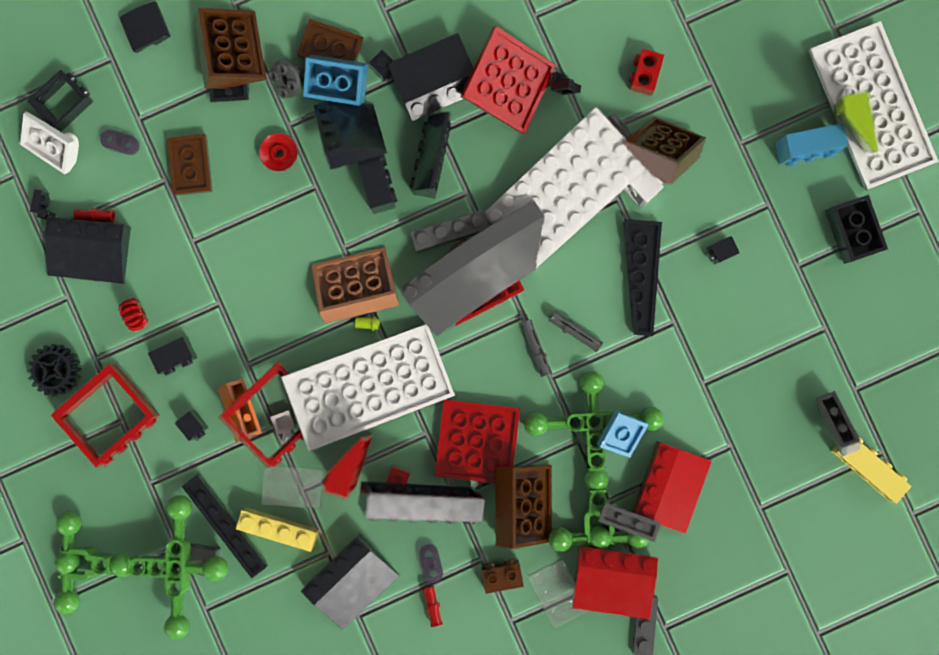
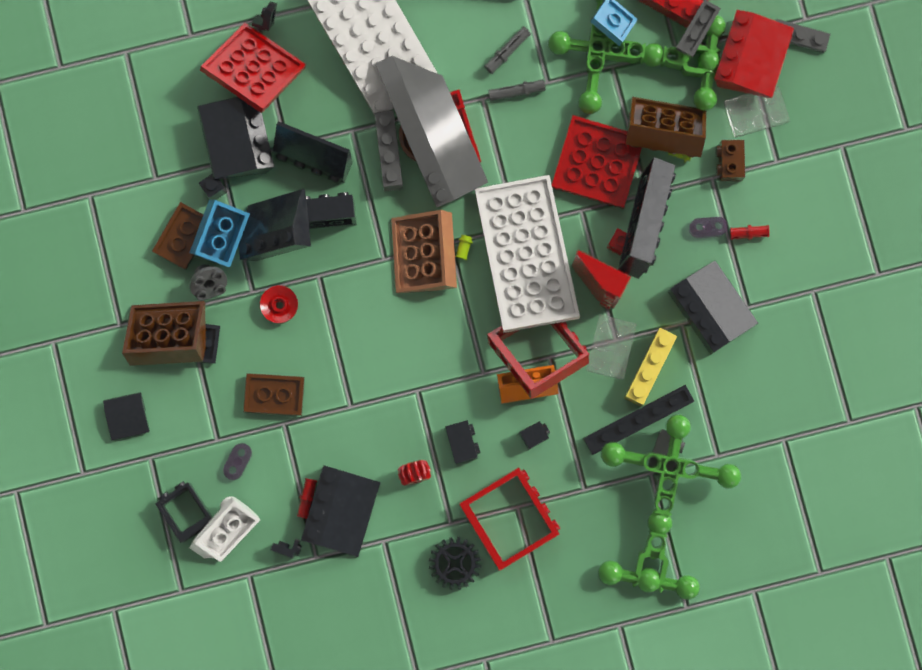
camera: 80 degrees left, 5 degrees down
white plate [271,410,298,444] -> none

